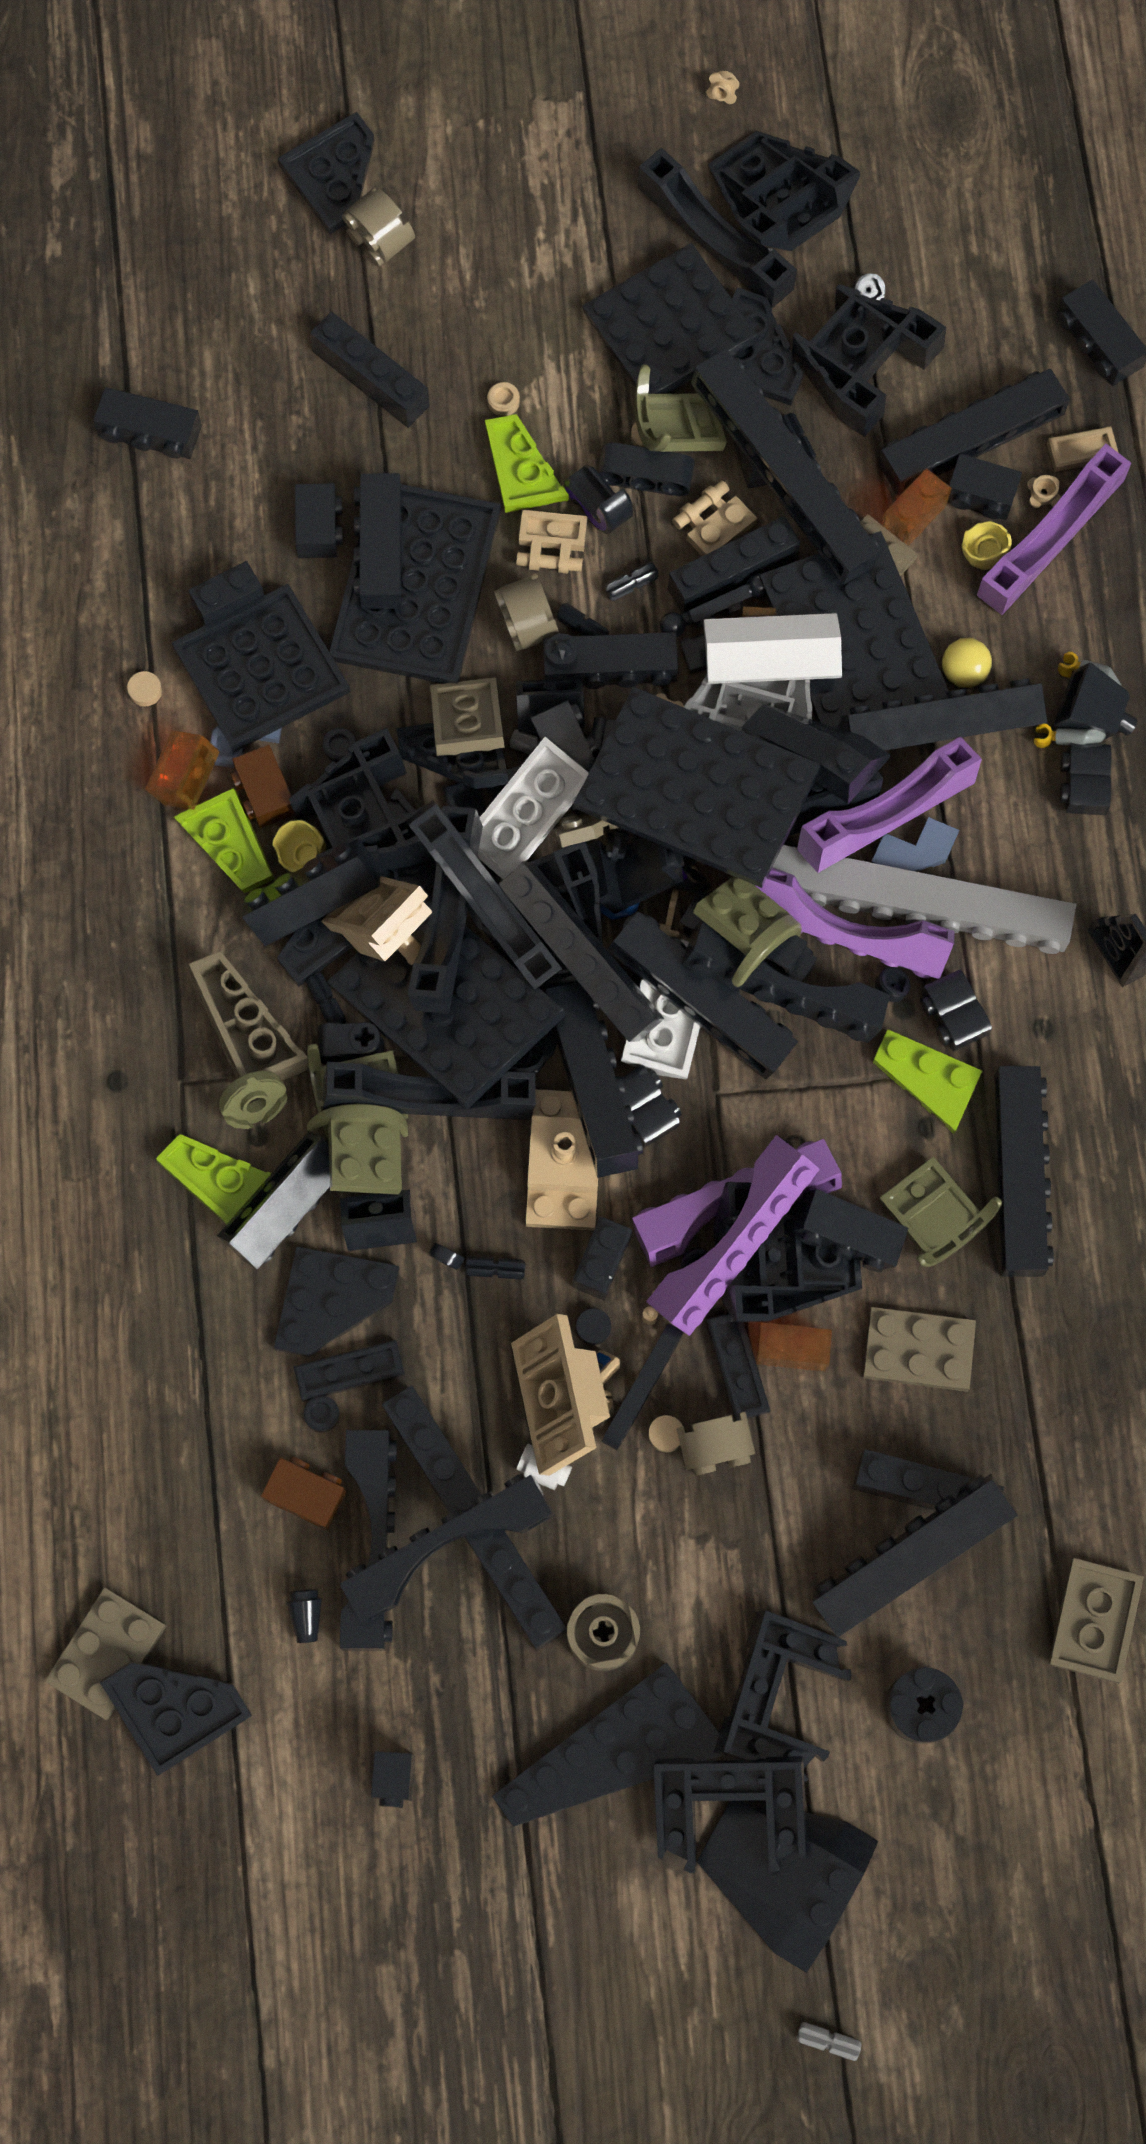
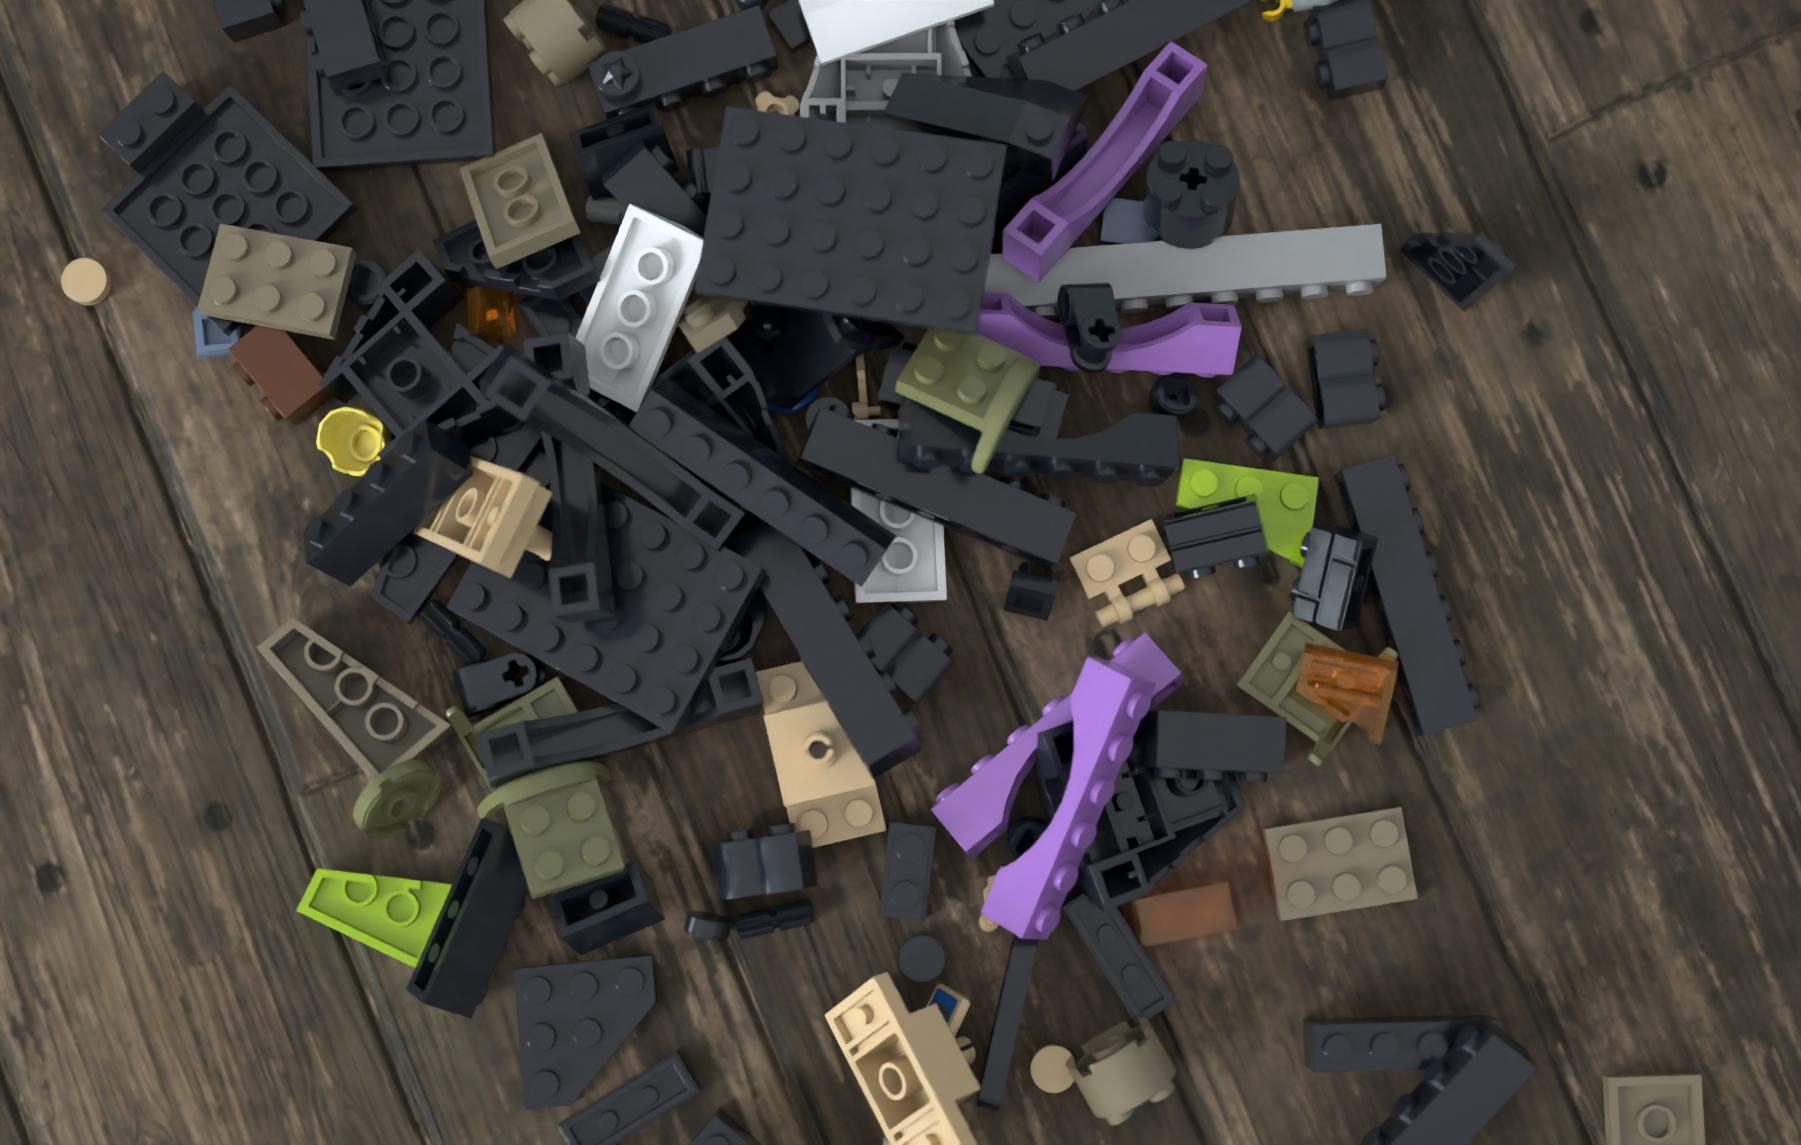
camera: 15 degrees left, 10 degrees up
clear orange brick [146,730,220,810] -> none
lime wing [174,788,275,893] -> none
none -> dark tan plate [197,224,357,340]
none -> clear orange plate [467,286,515,339]
none -> black brick [713,823,818,900]
none -> black tile [1003,562,1058,621]
none -> black piece [1057,282,1122,373]
none -> tan plate [1068,519,1185,628]
none -> black brick [1143,141,1240,249]
none -> black brick [1164,494,1268,578]
none -> black brick [1290,523,1378,631]
none -> clear orange wing [1296,643,1399,745]
none -> black brick [1306,329,1385,429]

